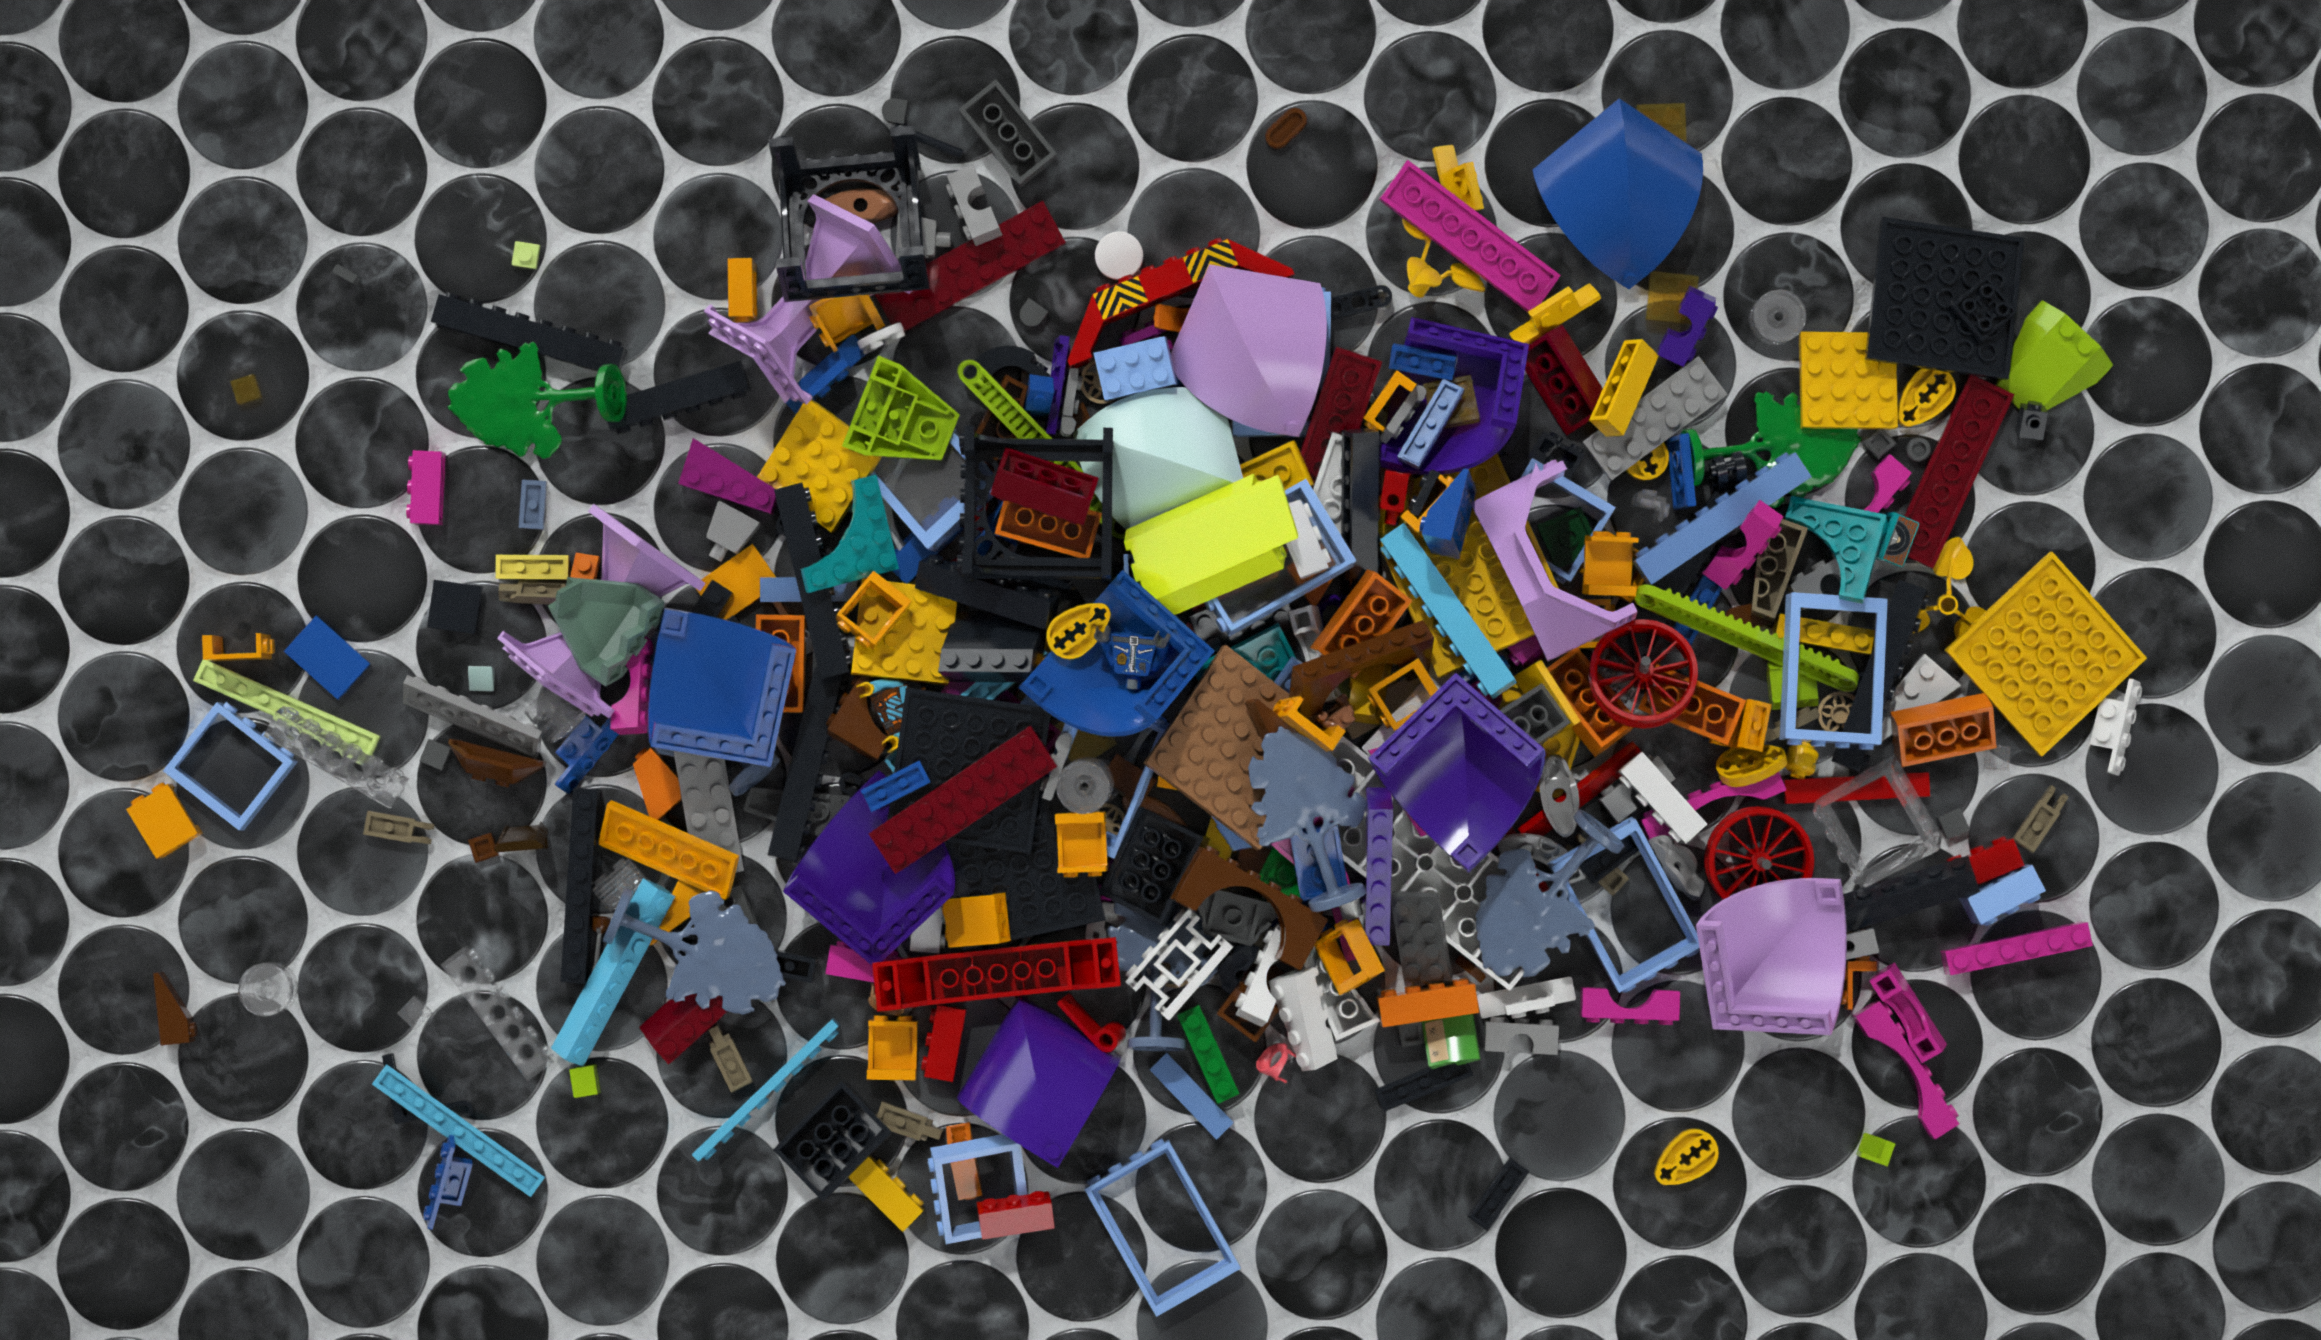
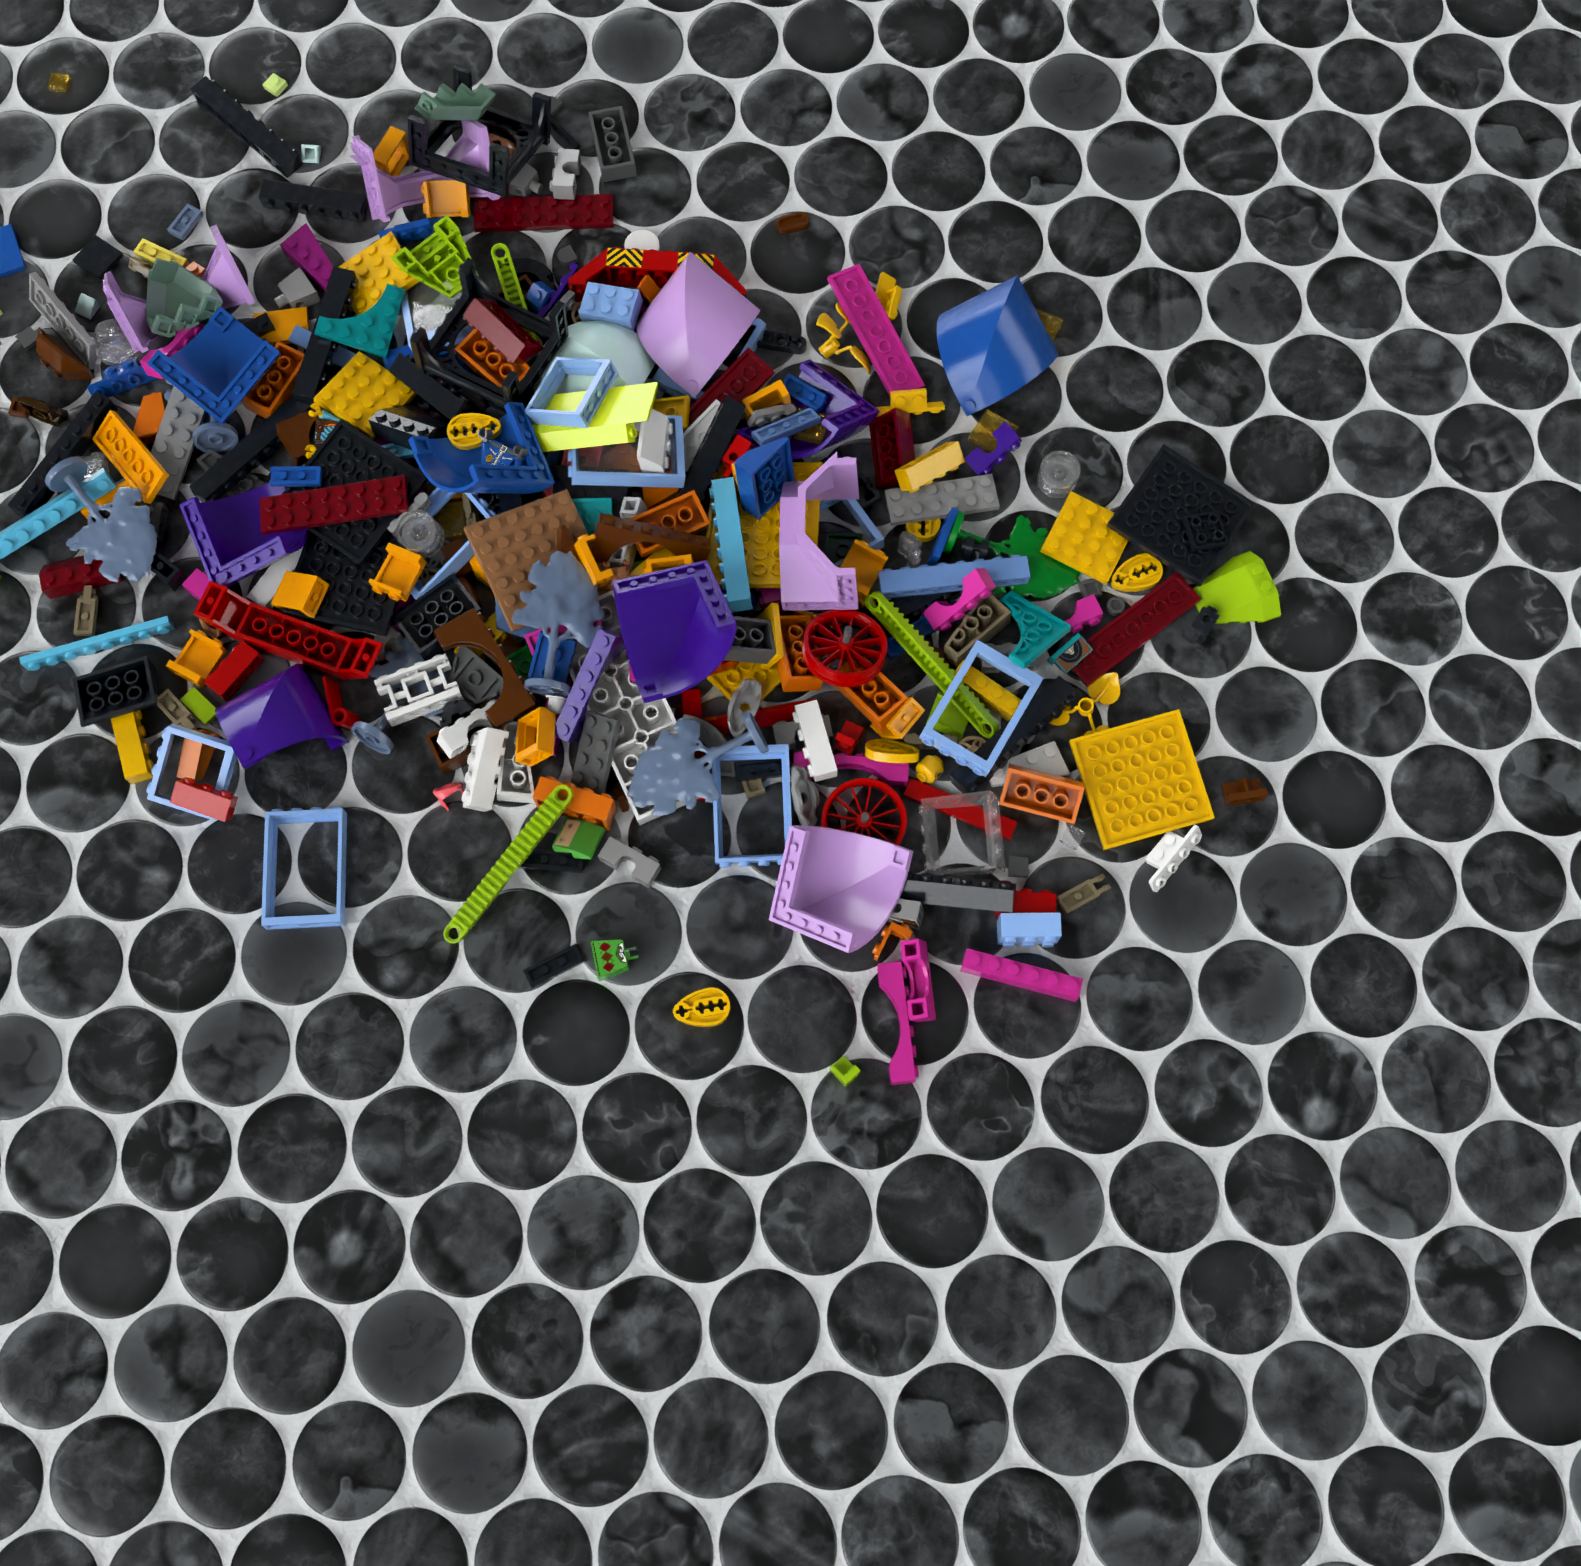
camera: 30 degrees right, 15 degrees down
dark pink brick [406,450,446,525] -> none
green plant [448,342,627,459] -> none
light orange window [836,571,912,650] -> none
white tile [857,322,905,355] -> none
medium blue tile [1149,1053,1234,1140] -> none
green brick [1177,1004,1239,1104] -> none
white bracket [1477,976,1576,1019] -> none
dark pink arch [1580,987,1680,1025] -> none
none -> lime tile [180,687,216,726]
none -> light aqua slope [301,144,321,163]
none -> sand green panel [414,83,496,120]
none -> lime gear [443,785,574,943]
none -> light blue window [525,357,618,428]
none -> bright green torso [591,940,639,981]
none -> red brick [833,720,865,756]
none -> reddish brown panel [1221,777,1268,806]

